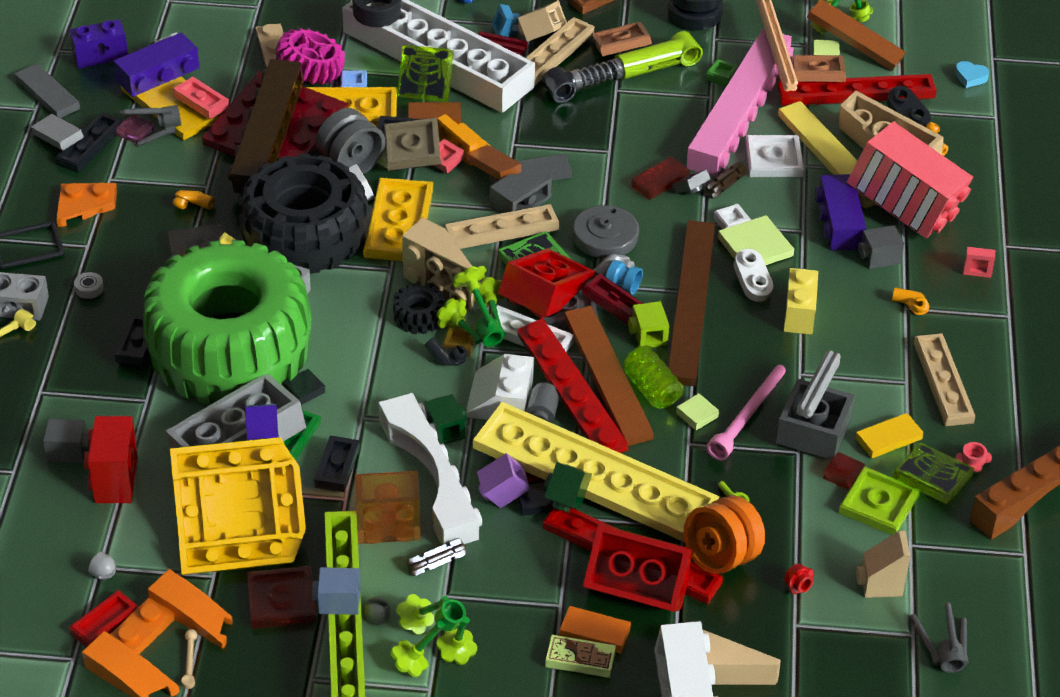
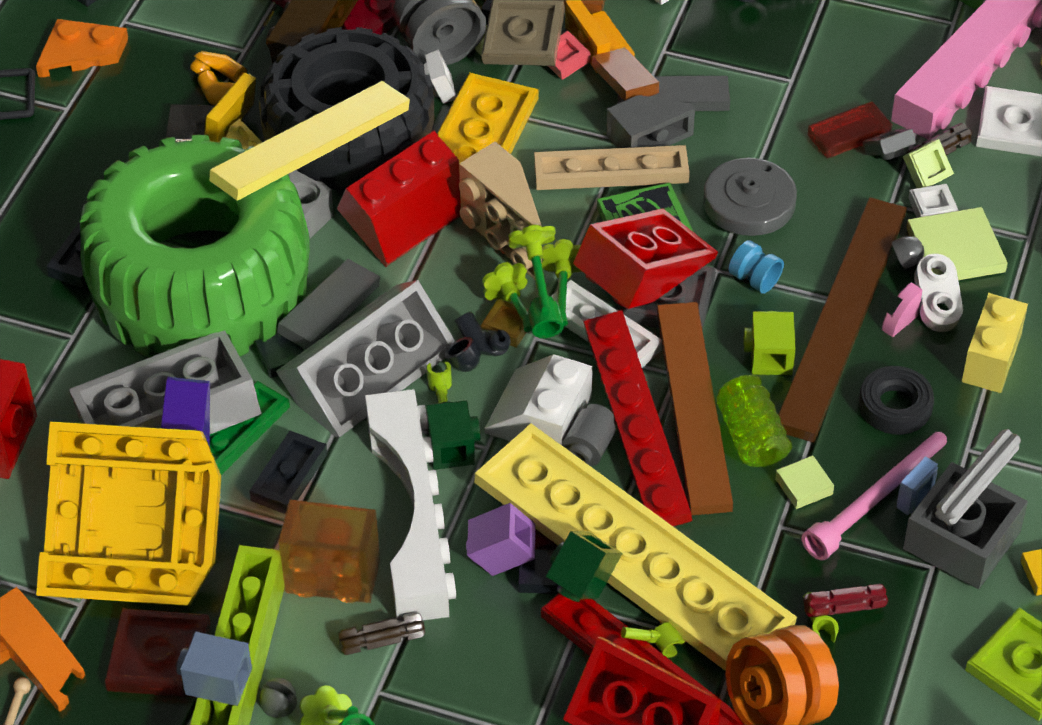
camera: 15 degrees right, 5 degrees up
light grey tile [74,272,104,299] -> none
black tyre [393,282,445,334] -> none
dark red tile [581,273,643,324] -> none
light grey arm [594,254,635,277] -> none
clear red plate [823,452,865,490] -> none
none -> light orange arm [198,71,234,106]
none -> yellow tile [204,73,256,142]
none -> light yellow tile [209,81,410,201]
none -> light grey slope [276,280,455,437]
none -> dark grey tile [277,259,380,349]
none -> red slope [337,131,461,267]
none -> lime hand [427,361,452,404]
none -> black hinge [445,337,481,372]
none -> lime hand [621,622,685,658]
none -> dark red axle [803,584,888,617]
none -> black tyre [859,366,934,435]
none -> bright pink tile [882,282,922,337]
none -> dark grey hinge [892,236,925,270]
none -> light blue tile [896,456,938,515]
none -> yellowish green tile [903,139,954,188]

